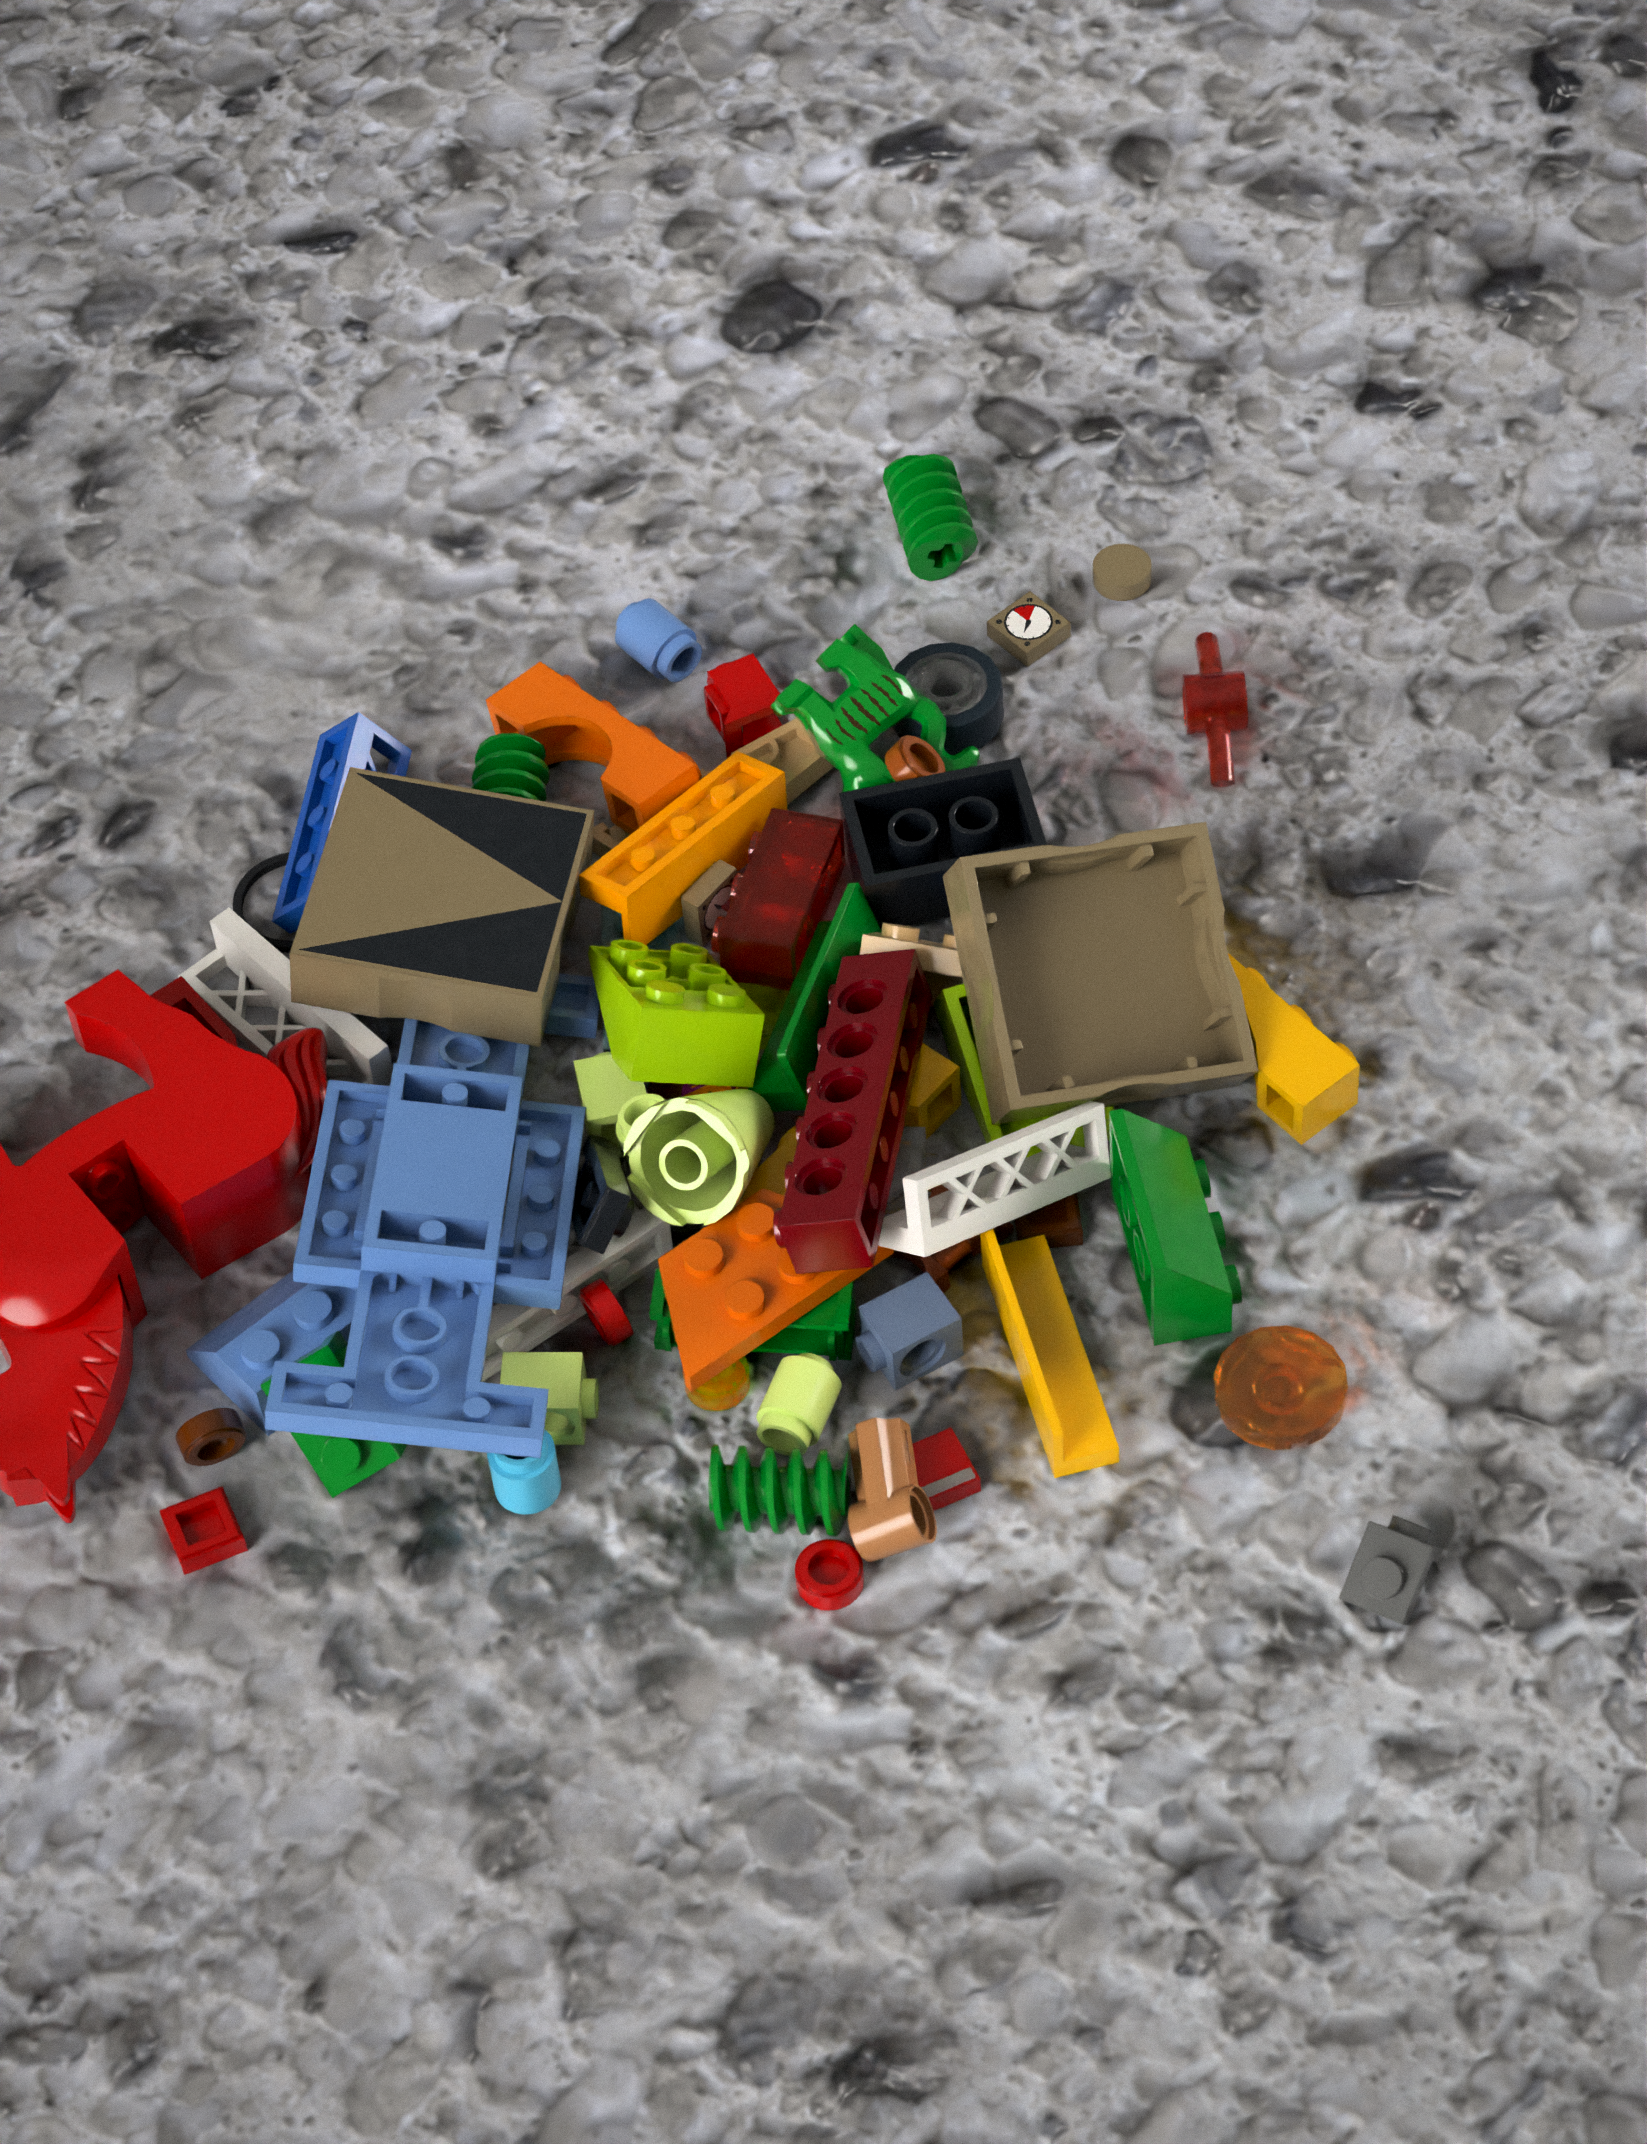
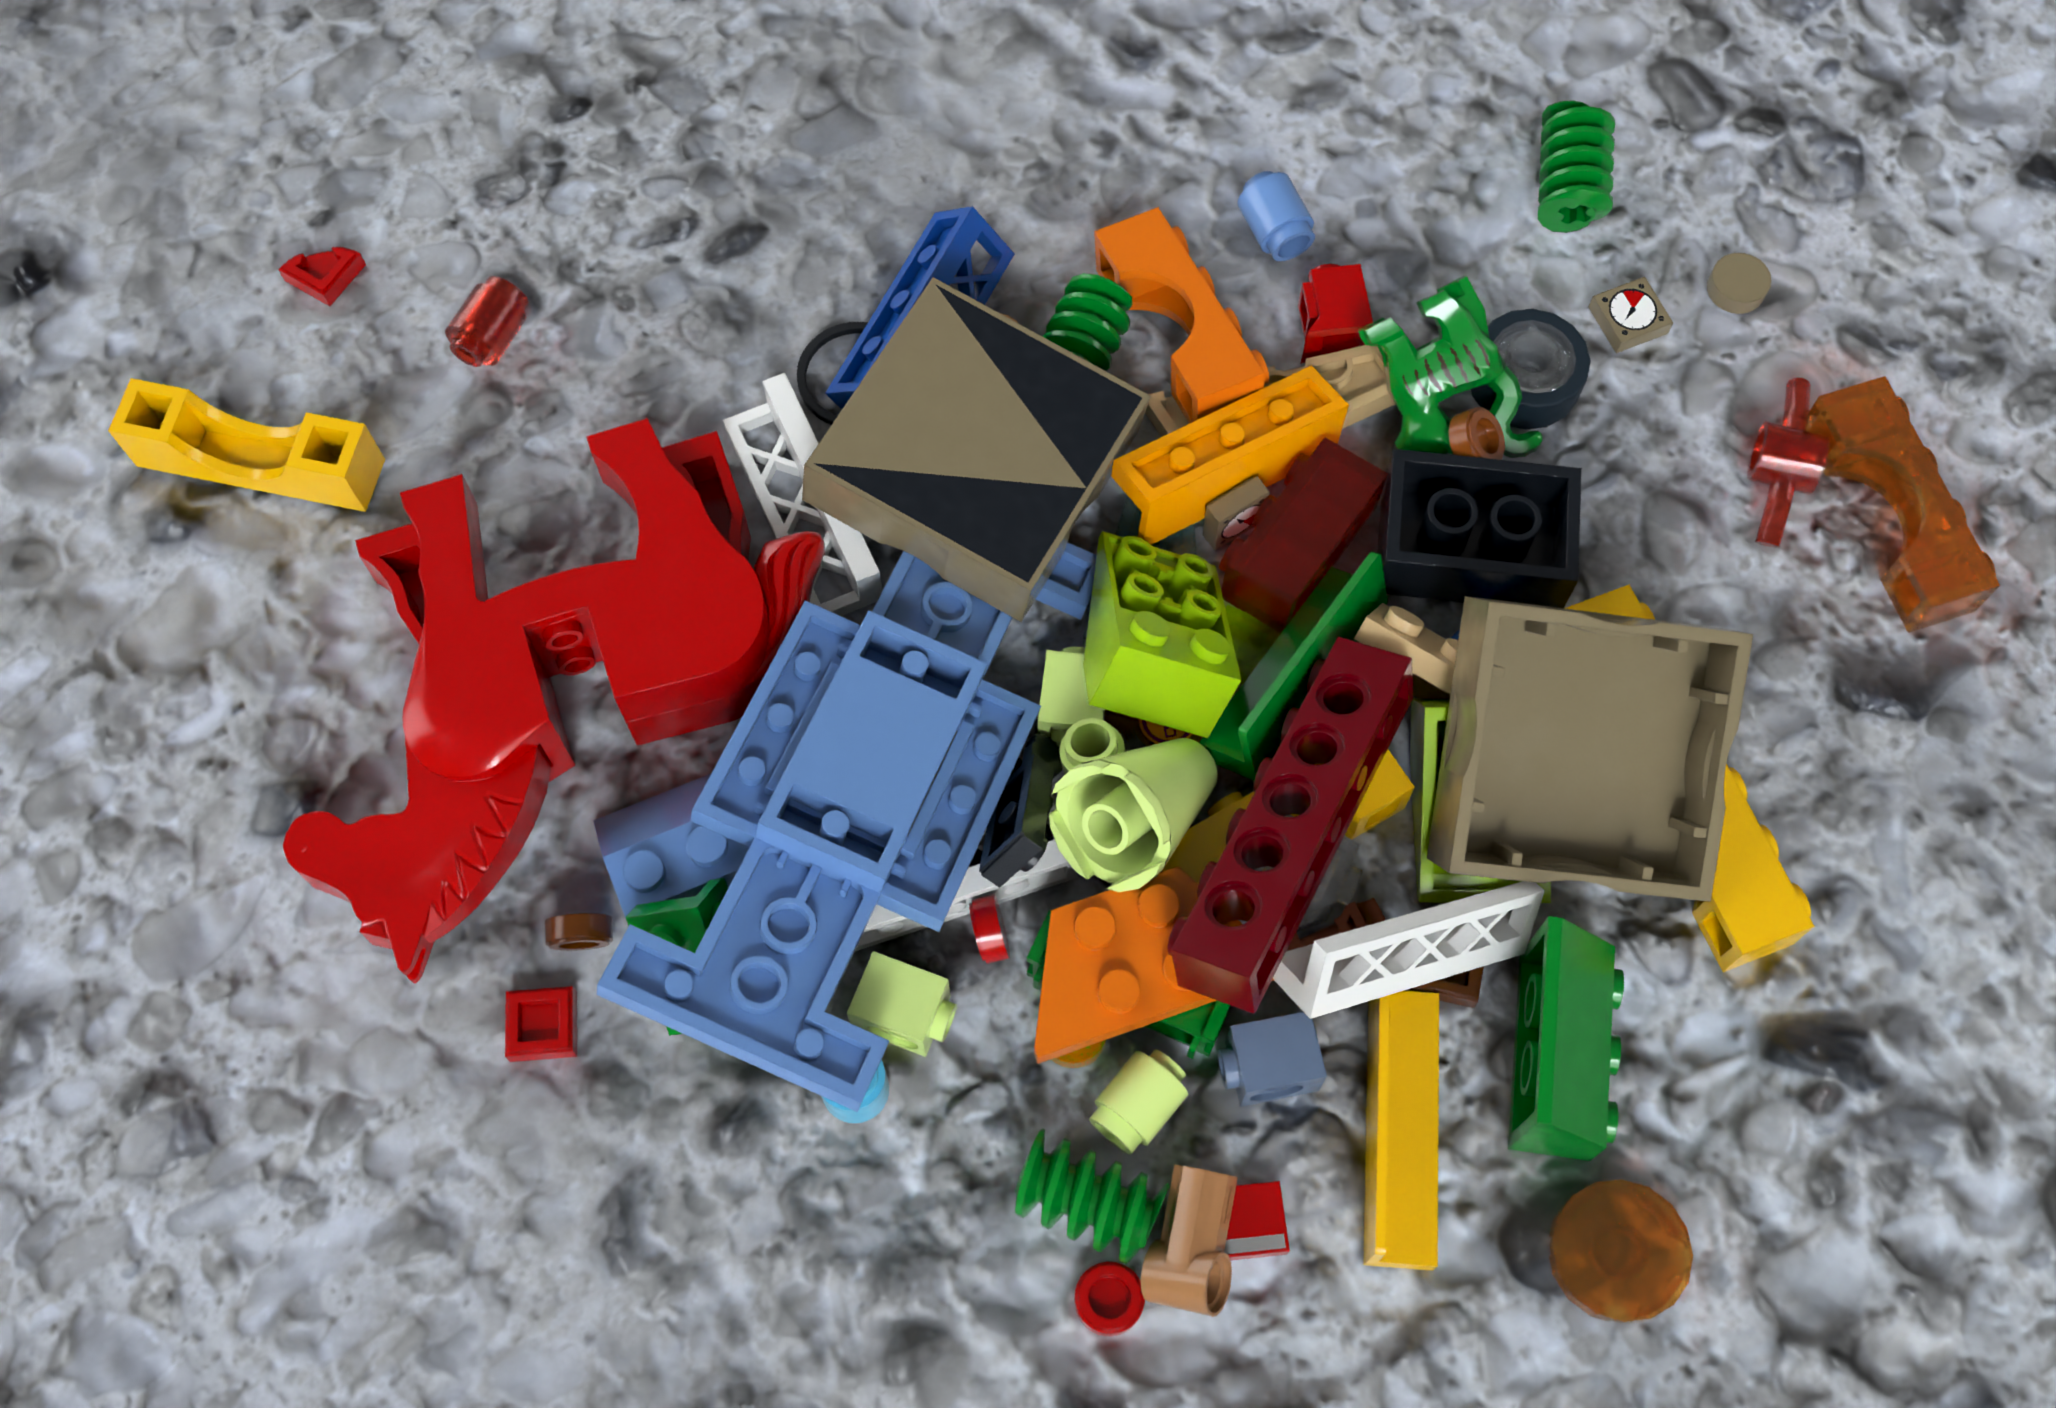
camera: 15 degrees right, 15 degrees up
none -> clear orange arch [1799,376,2000,633]

